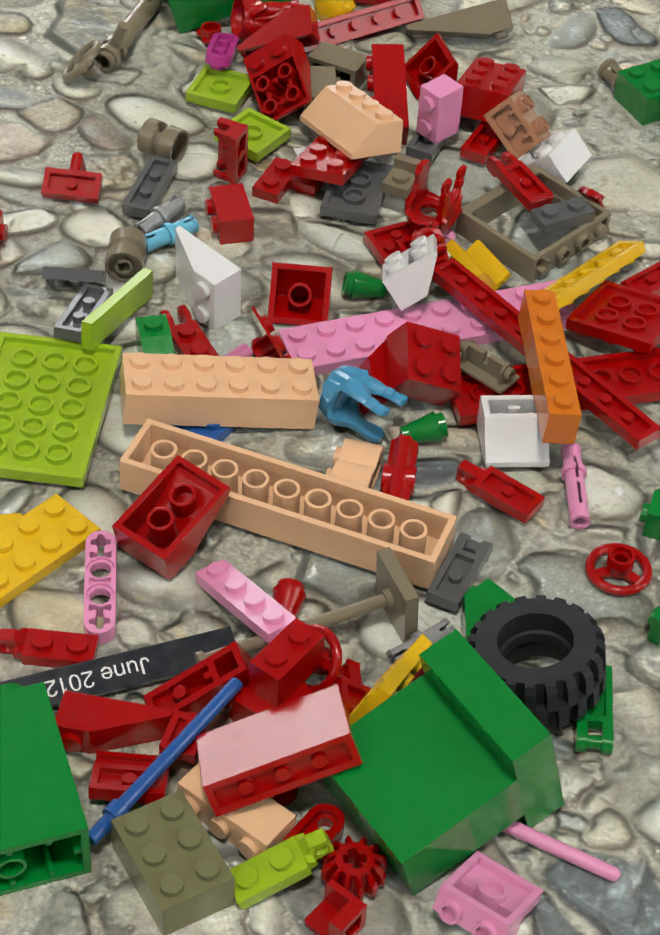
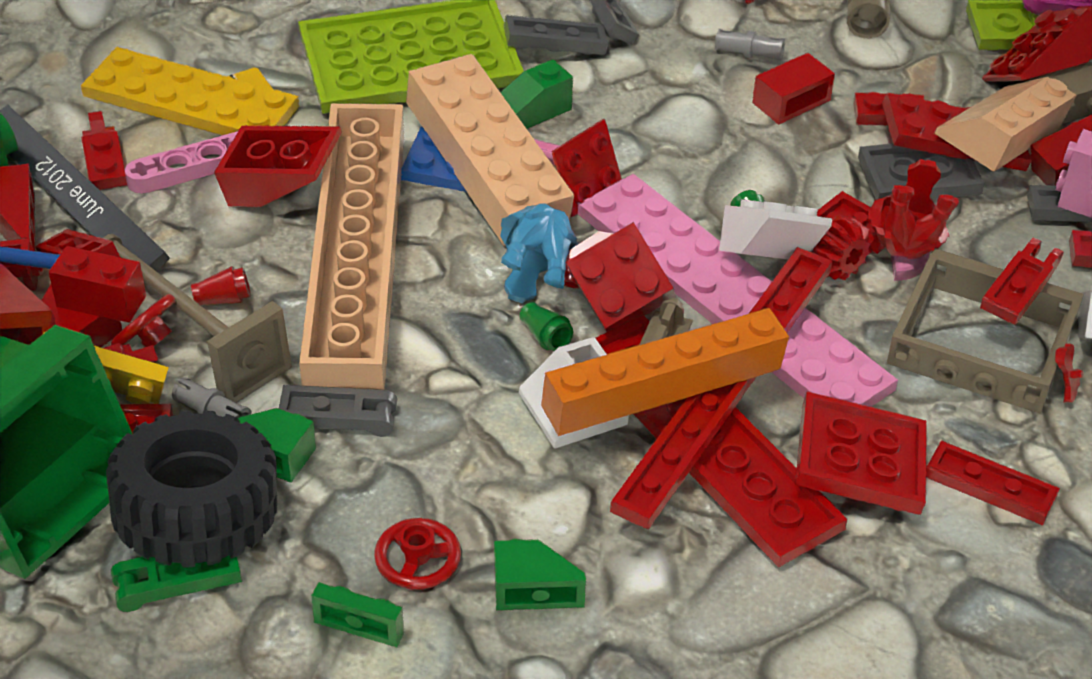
camera: 70 degrees right, 0 degrees up
lime tile [81,268,153,351] -> none
dark tan wheel [105,226,147,282] -> none
dark grey plate [122,155,178,218] -> none
medium azure pin [145,214,199,253] -> none
red hinge [159,305,219,356] -> none
white slope [175,226,242,331] -> none
bright pink plate [195,559,298,644] -> none
red hinge [213,117,248,184] -> none
lime plate [214,107,291,162] -> none
red slope [268,262,333,326] -> none
light nougat brick [326,438,384,489] -> none
red piece [380,435,419,501] -> none
dark tan brick [381,154,429,199] -> none
yellow bracket [446,239,511,291] -> none
red hinge [455,459,545,524] -> none
dark grey plate [530,196,595,235] -> none
yellow plate [544,240,645,309] -> none
bright pink pin [560,443,591,529] -> none

